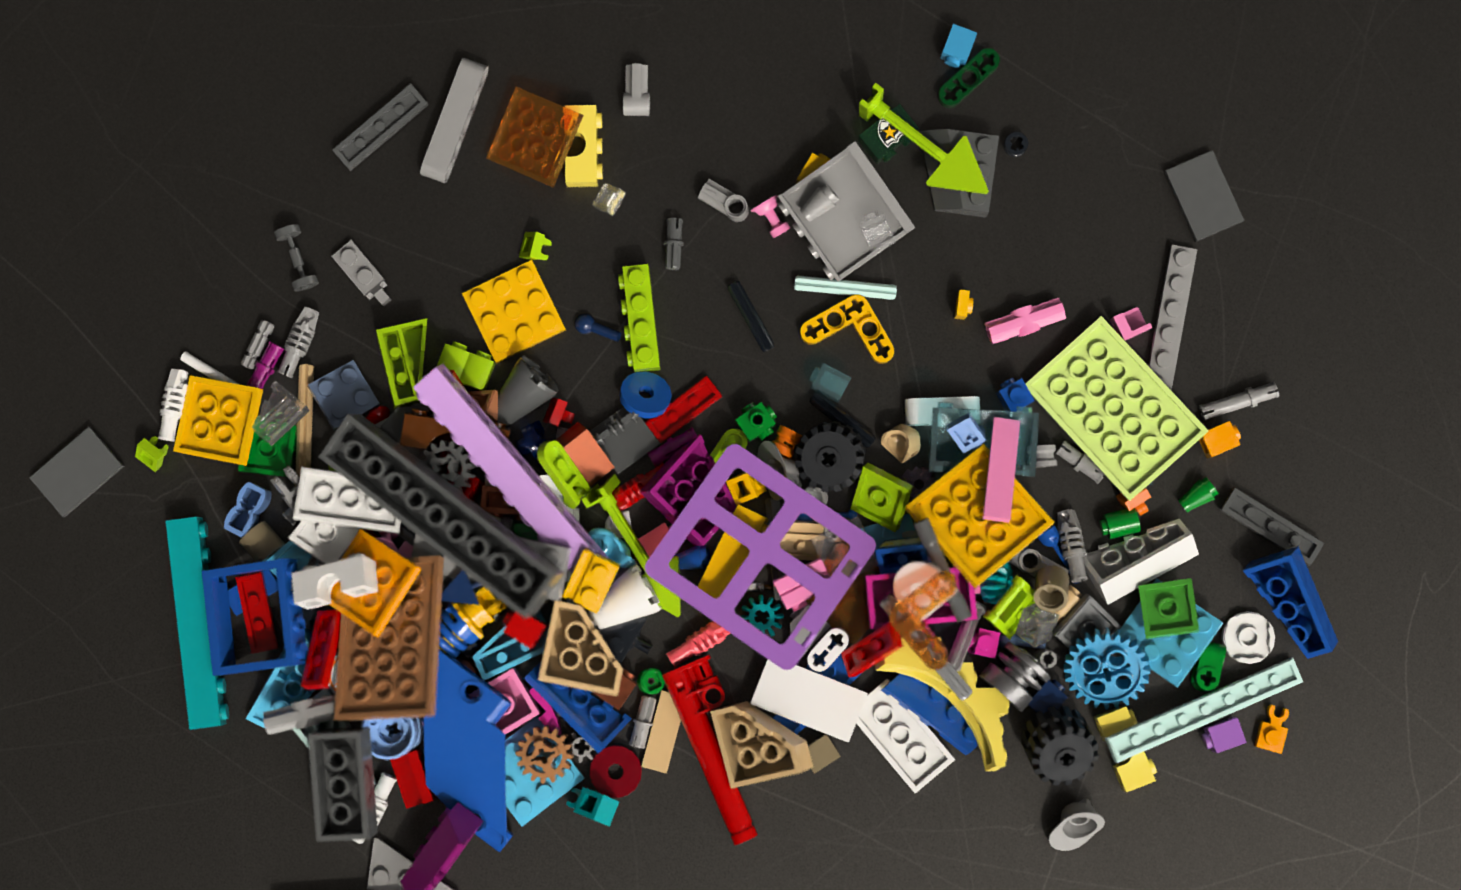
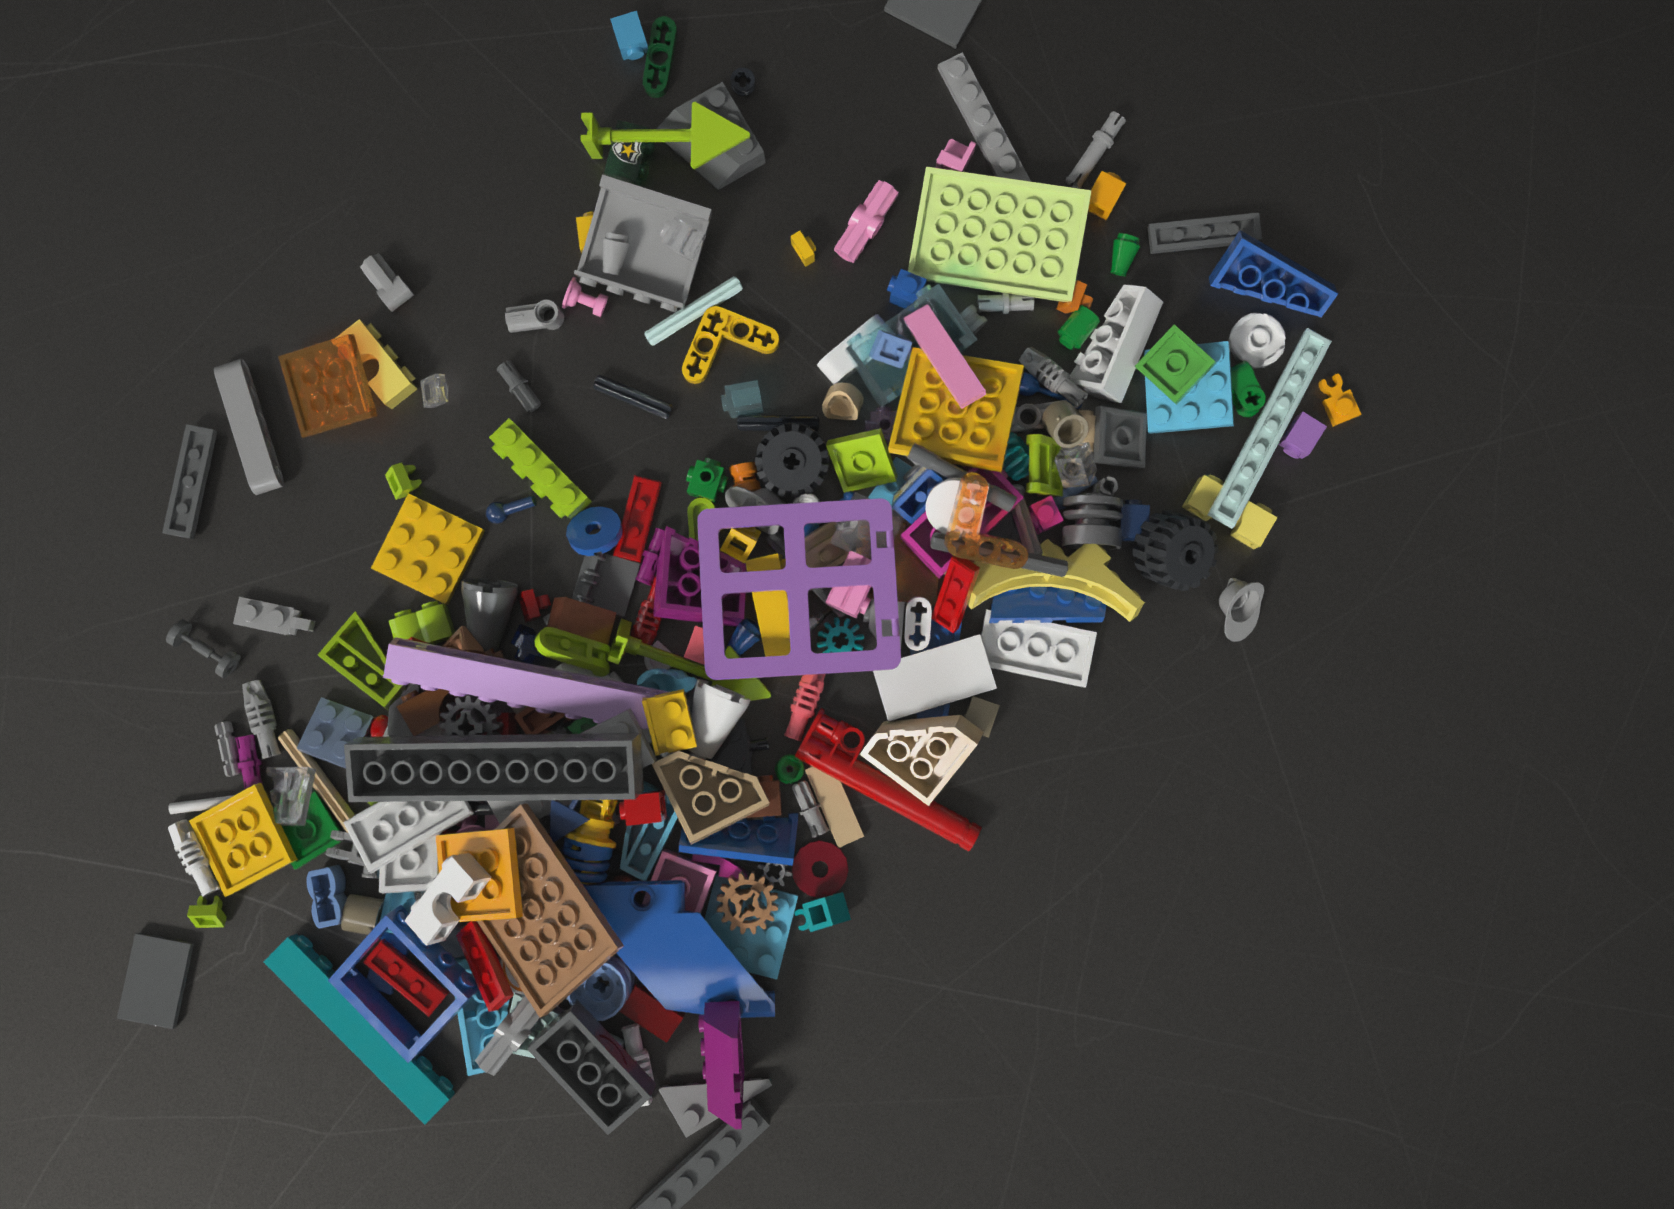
camera: 40 degrees left, 0 degrees up
dark azure gear [1064,628,1151,710] -> none

